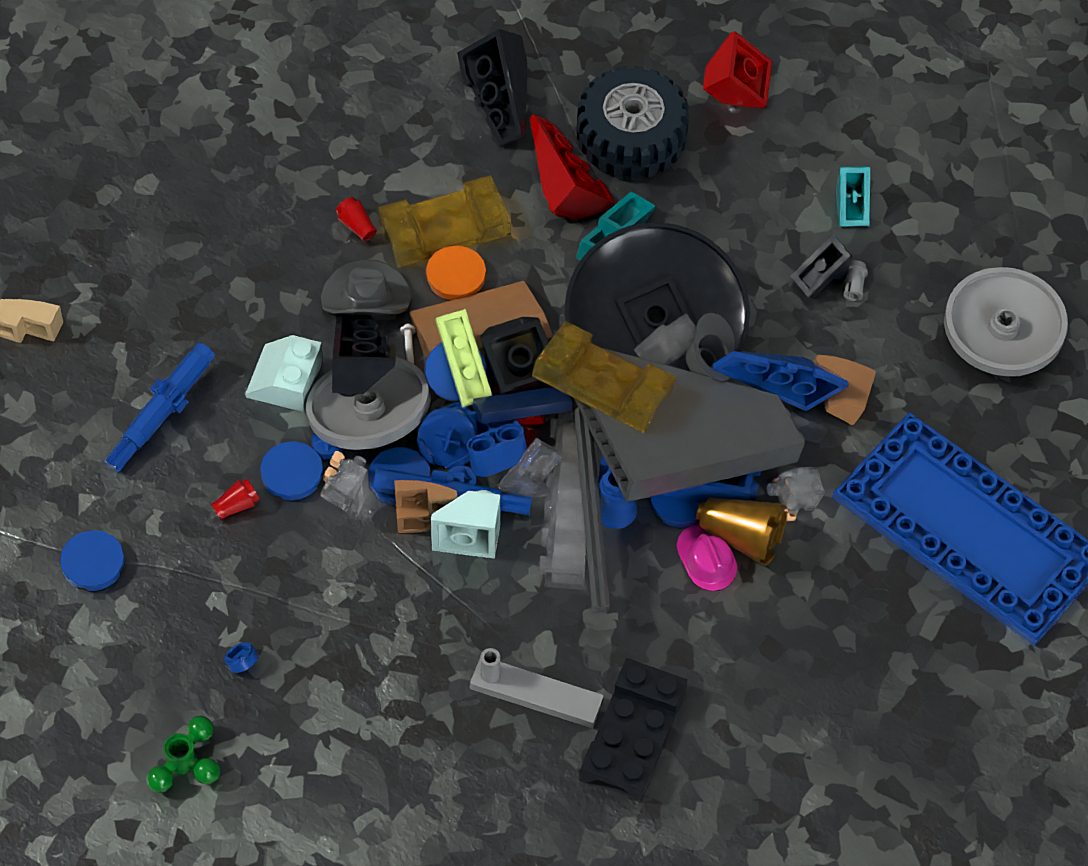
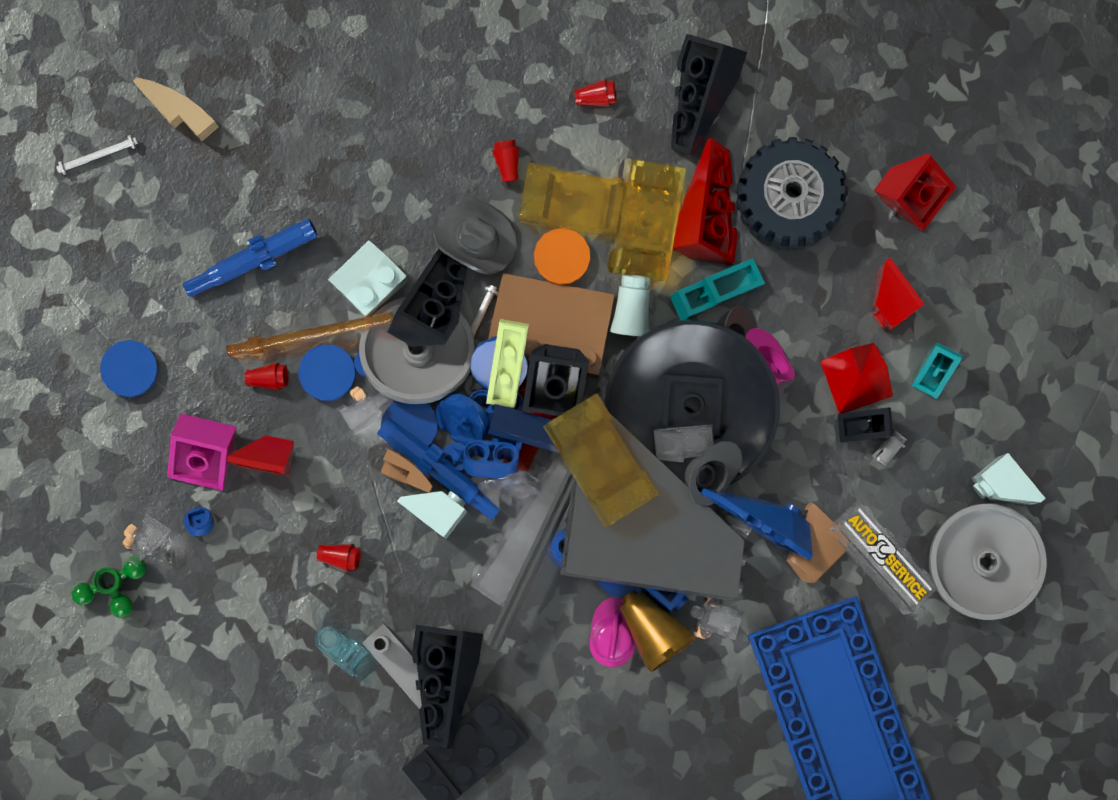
camera: 30 degrees right, 25 degrees up
none -> clear piece [122,514,172,567]
none -> dark pink slope [167,413,236,491]
none -> clear orange bar [226,312,394,356]
none -> red slope [227,435,294,477]
none -> clear light blue piece [315,626,371,676]
none -> red cone [317,544,361,572]
none -> black wedge [412,625,483,749]
none -> red cone [574,79,617,107]
none -> clear yellow piece [607,158,686,282]
none -> light aqua plant [610,274,651,336]
none -> red slope [820,343,893,414]
none -> clear brick [827,502,937,615]
none -> red slope [872,258,925,331]
none -> light aqua slope [971,453,1046,505]

